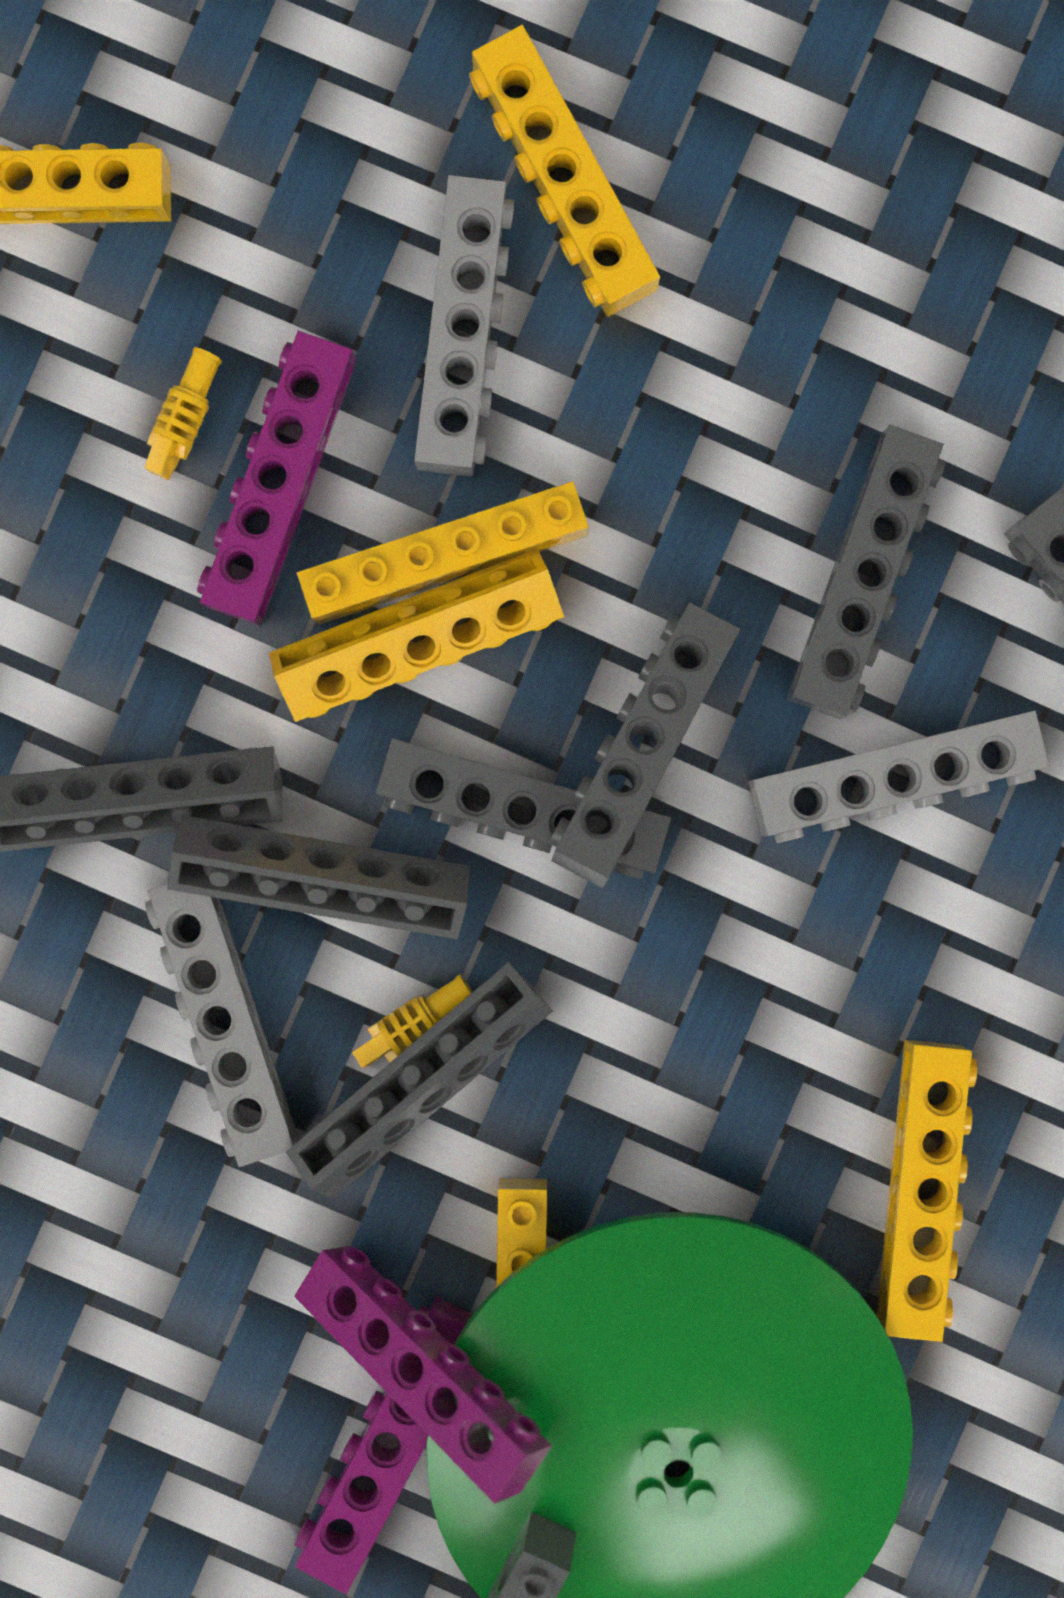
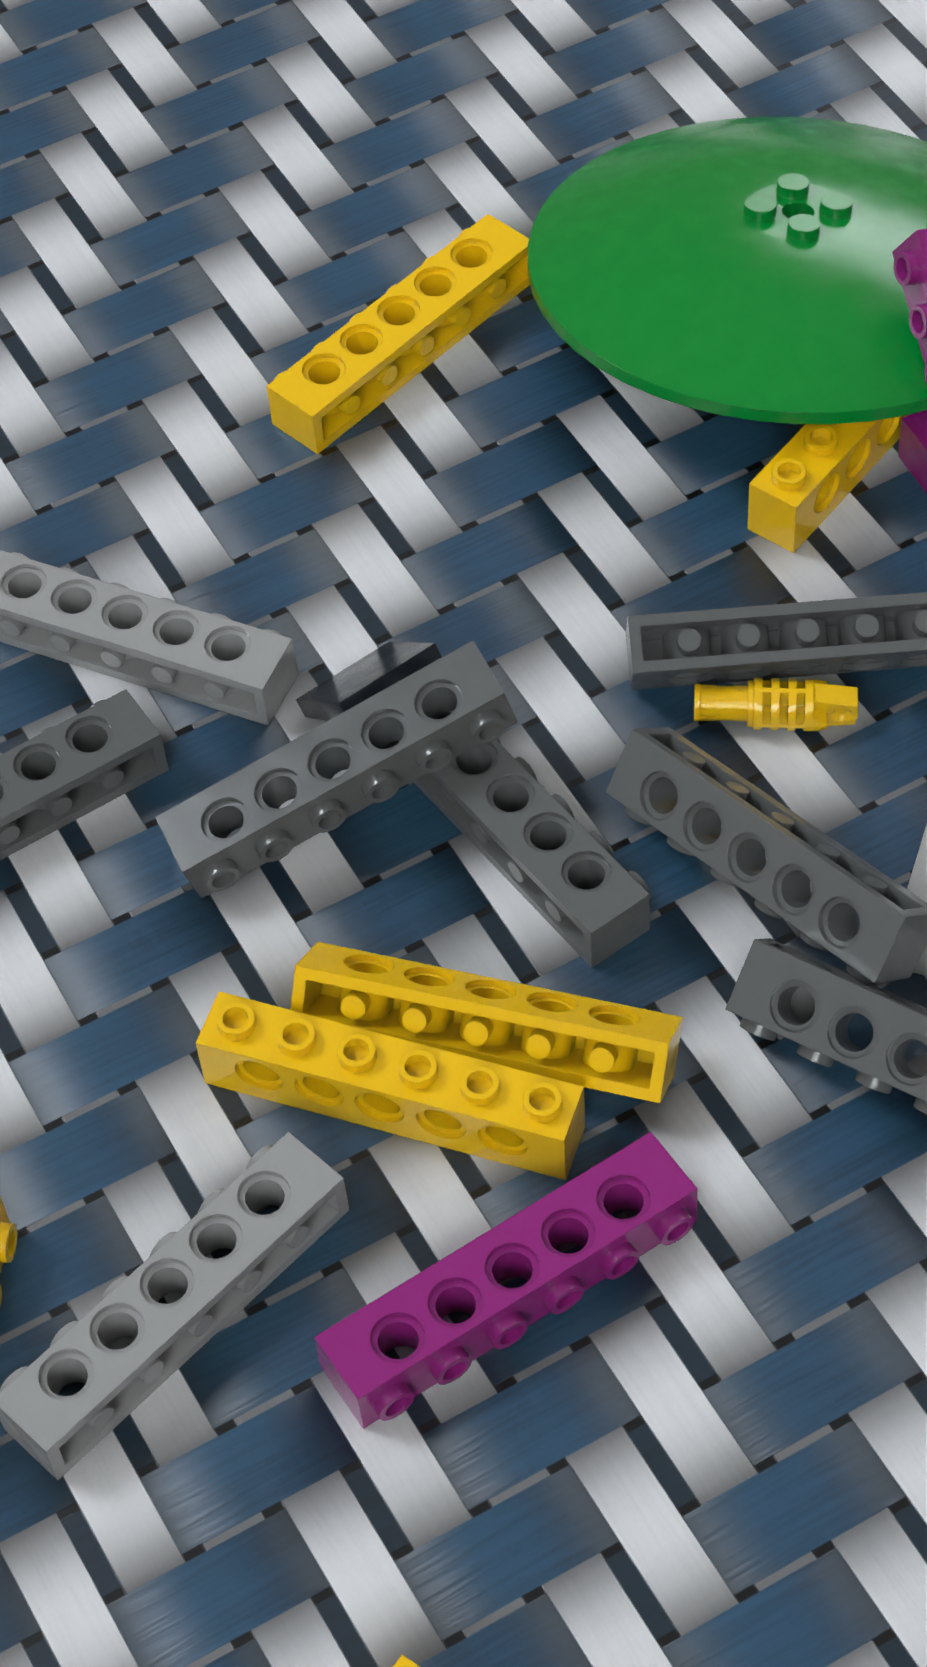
camera: 135 degrees left, 35 degrees down
yellow hinge [145,347,222,480] -> none
none -> black tile [296,642,442,720]

